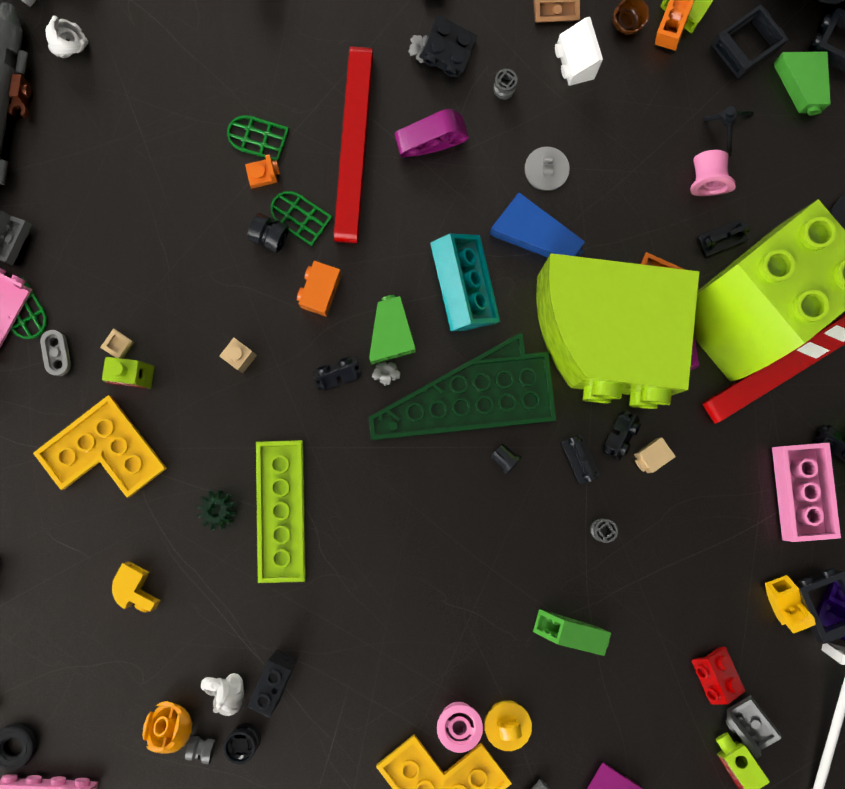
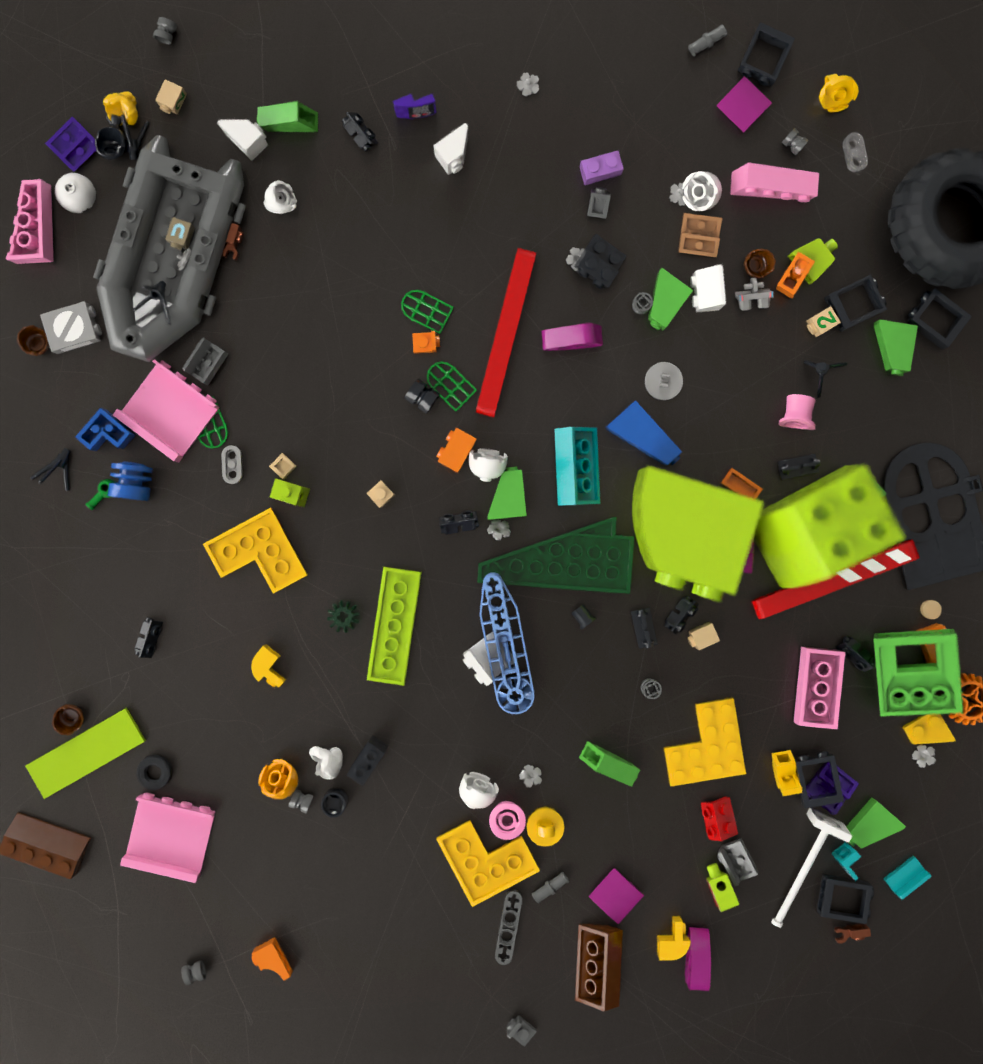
camera: 15 degrees right, 5 degrees up
none -> white cylinder [459,772,499,809]
none -> white bracket [463,632,514,686]
none -> white cylinder [469,449,508,482]
none -> medium blue beam [479,572,534,714]
none -> light grey plant [519,765,542,788]
none -> bright green slope [648,268,693,330]
none -> yellow plate [664,698,746,786]
none -> light grey hips [735,277,774,310]
none -> tan brick [807,306,841,337]

